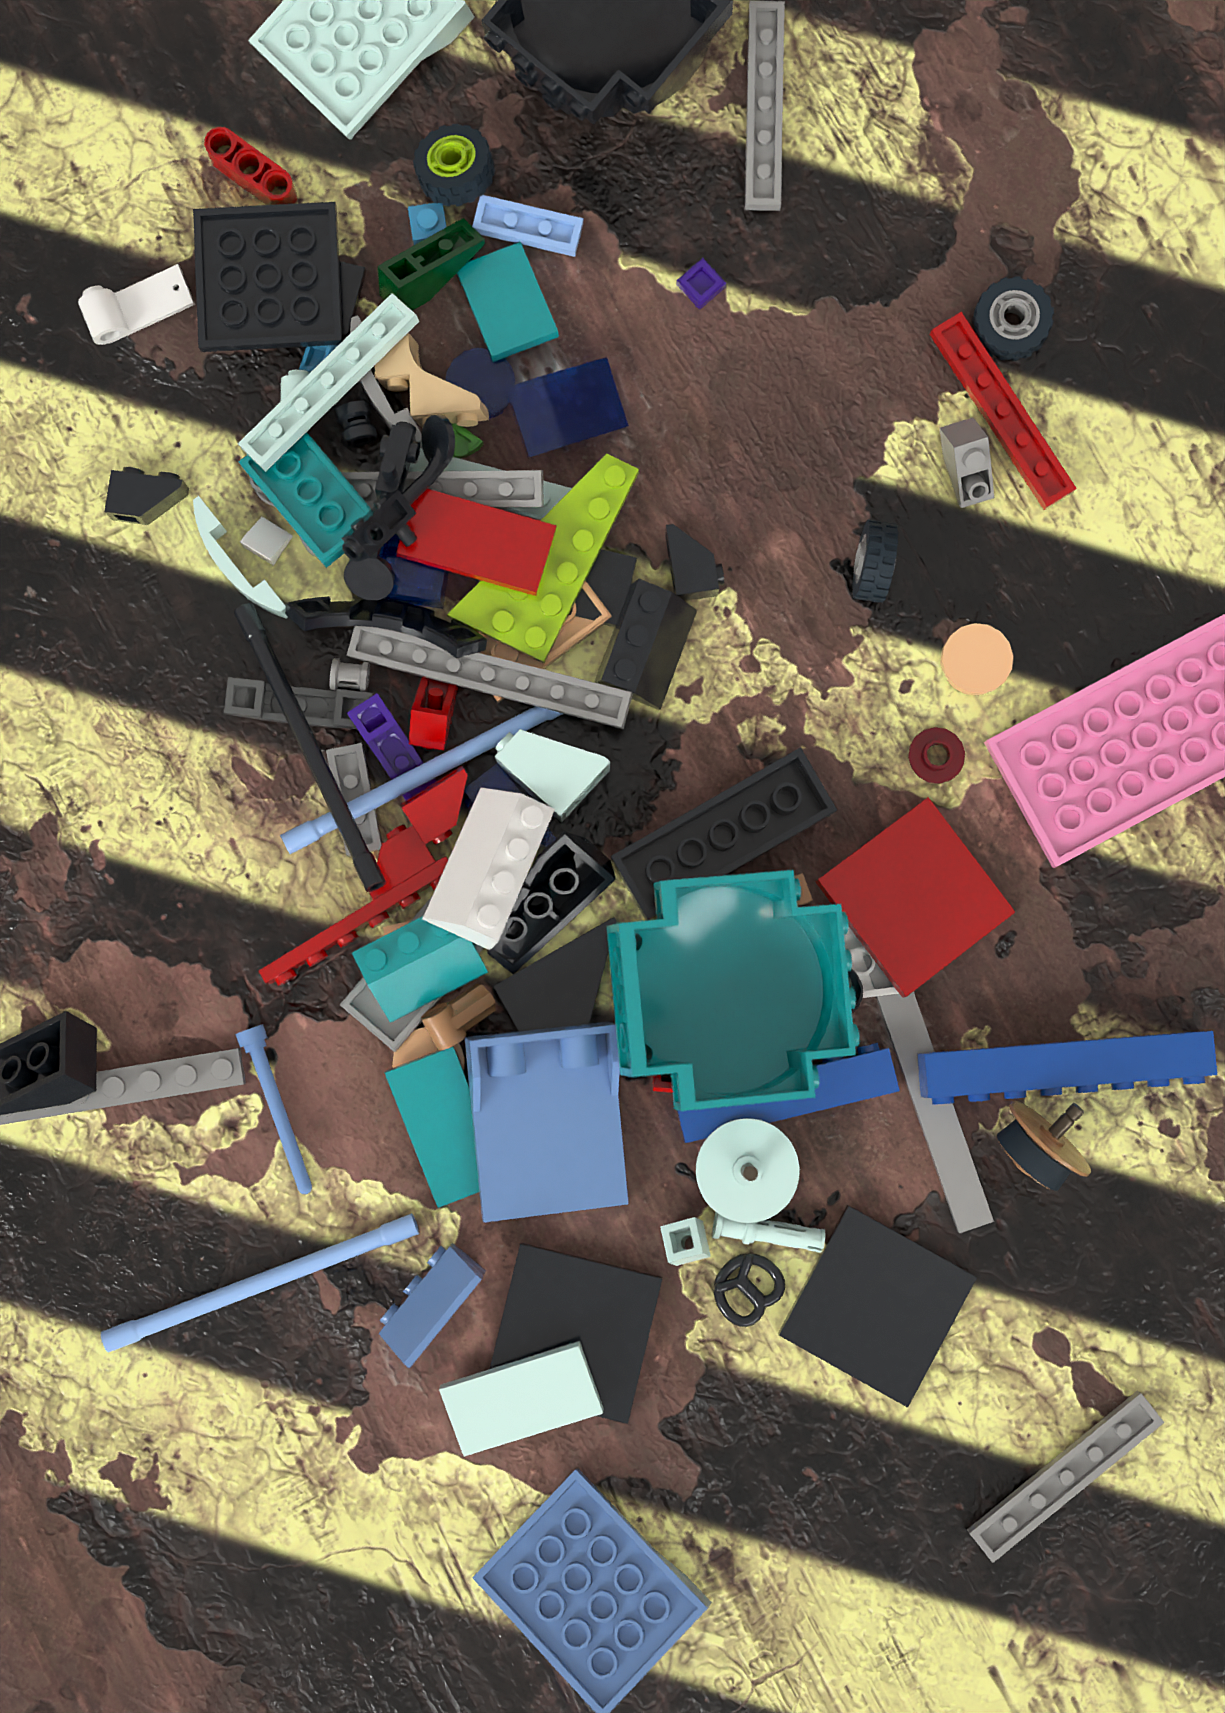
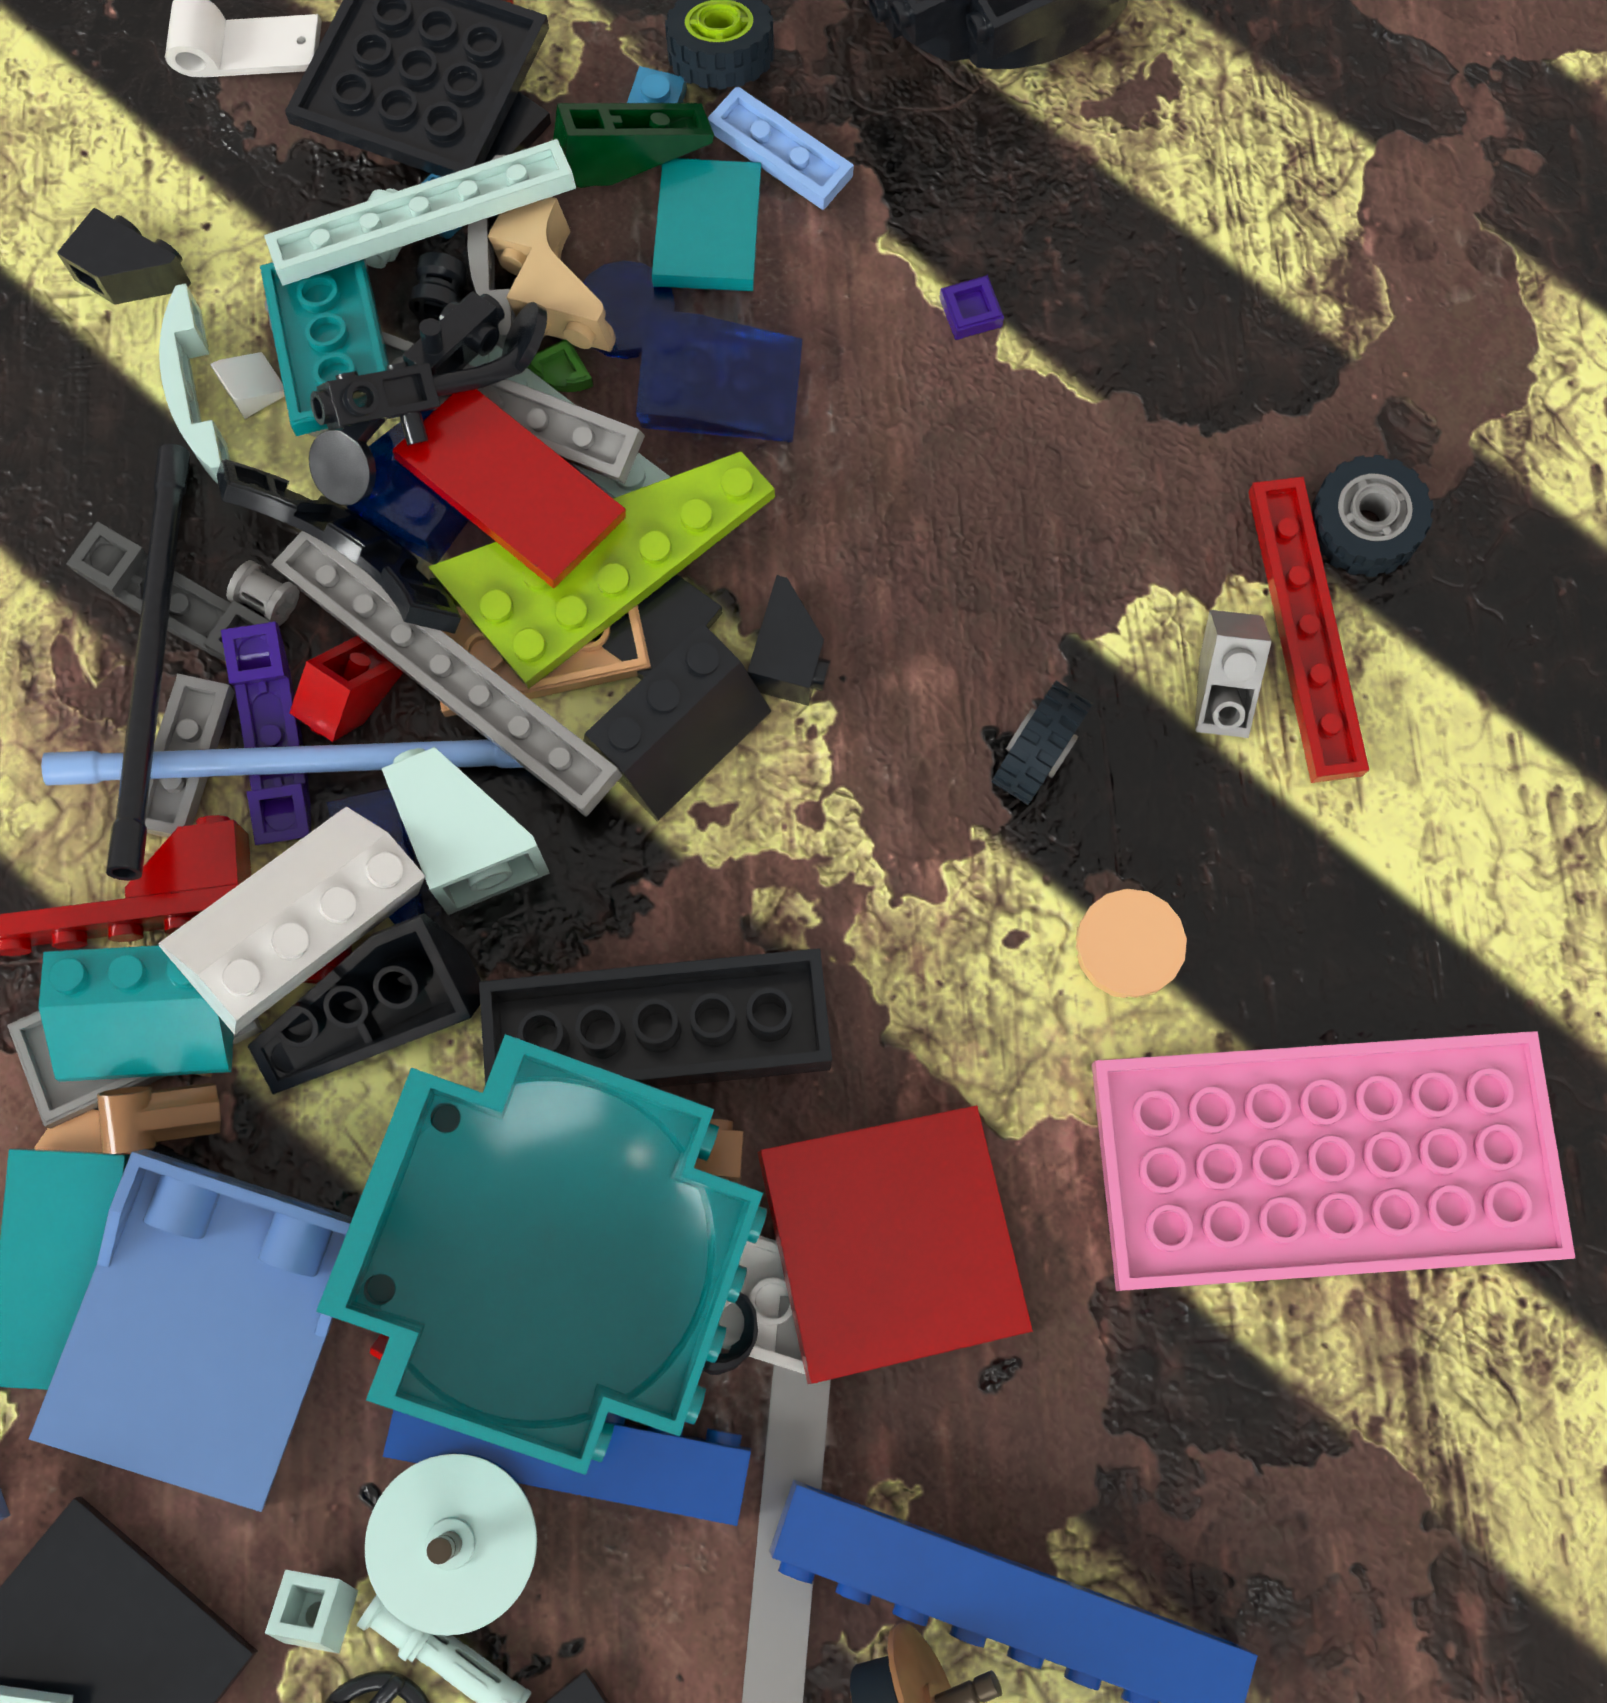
camera: 25 degrees right, 10 degrees down
red slope [401,766,468,845] -> none
black tile [493,917,617,1031] -> none
light grey plate [745,1,784,211] -> none
dark red piece [908,727,965,784] -> none

